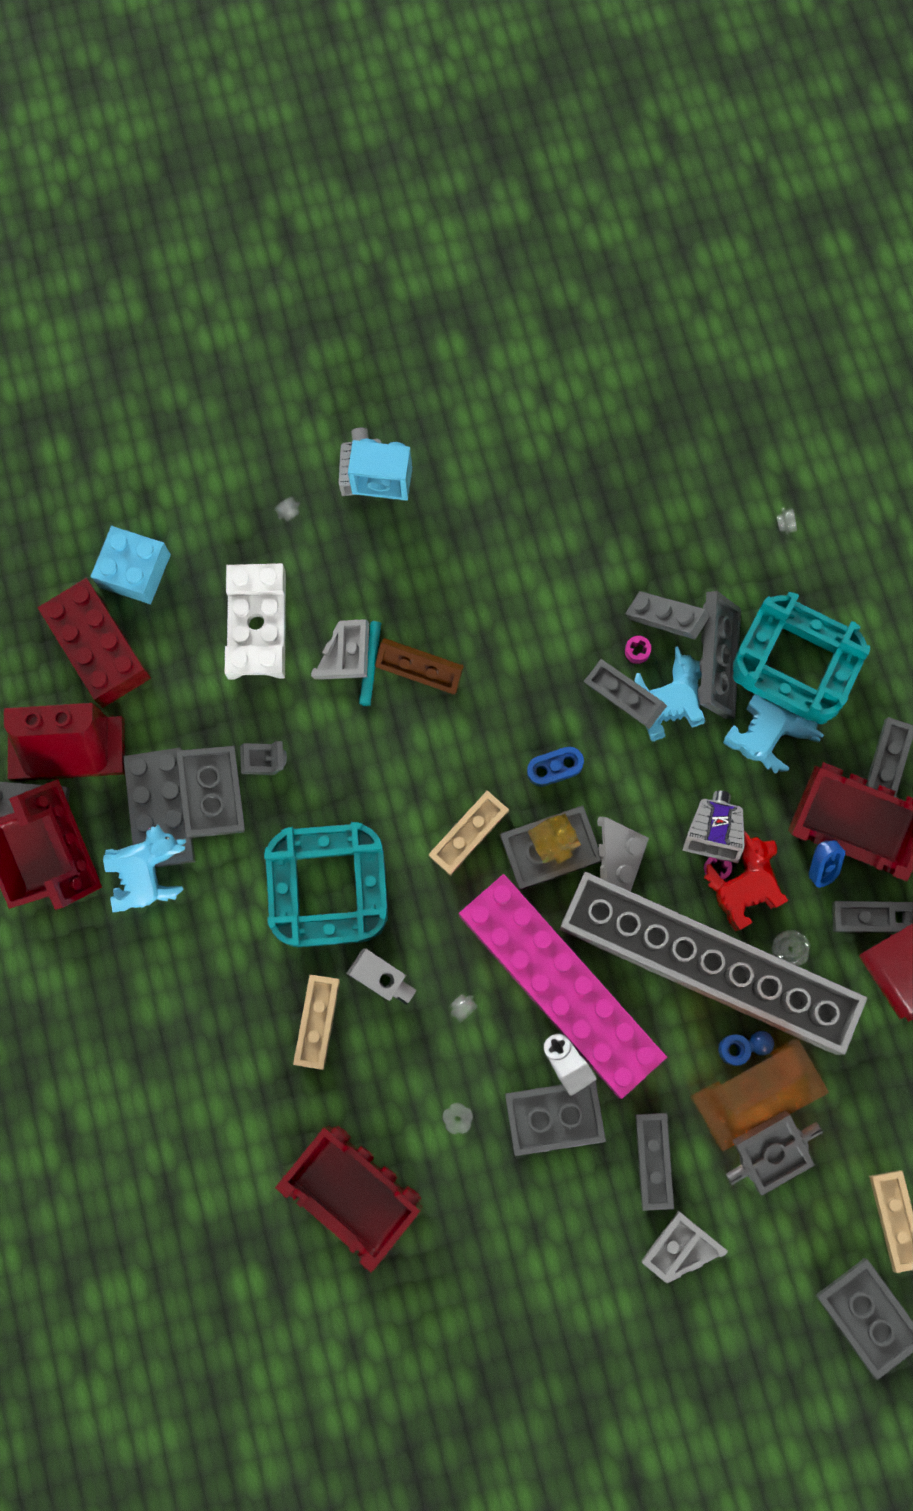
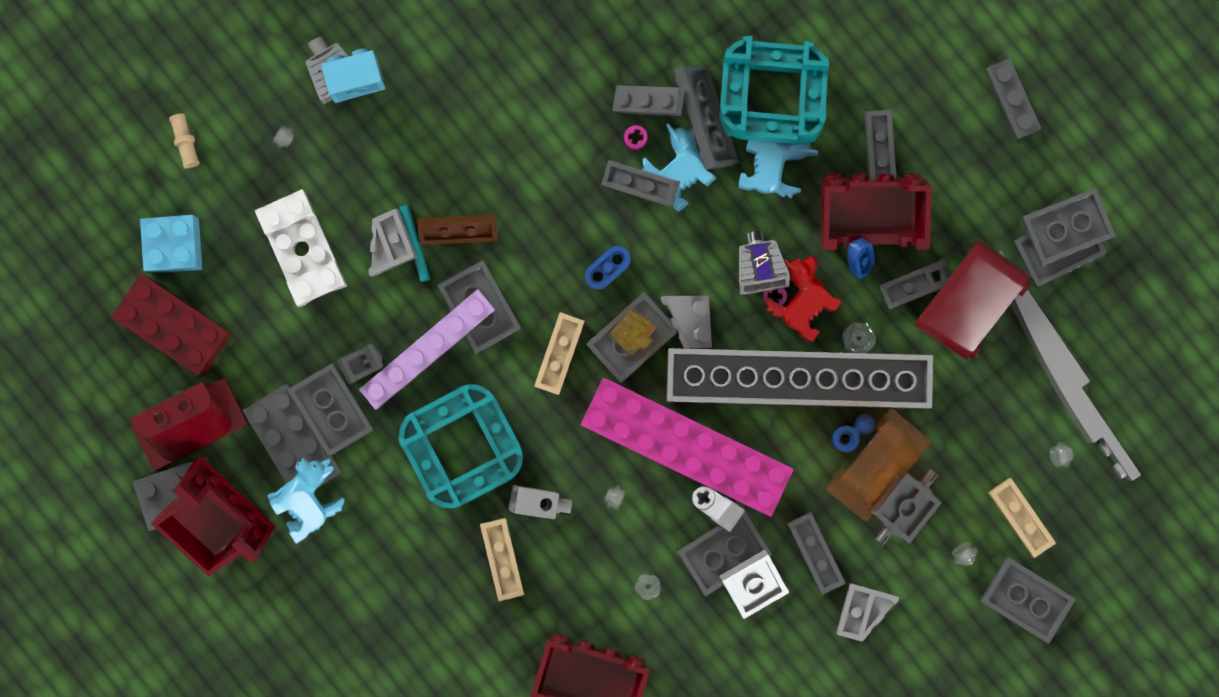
camera: 30 degrees left, 10 degrees up
none -> tan pin [169,113,200,168]
none -> lavender plate [359,289,496,410]
none -> dark grey plate [437,260,522,354]
none -> plate [719,550,789,619]
none -> clear plate [952,542,977,566]

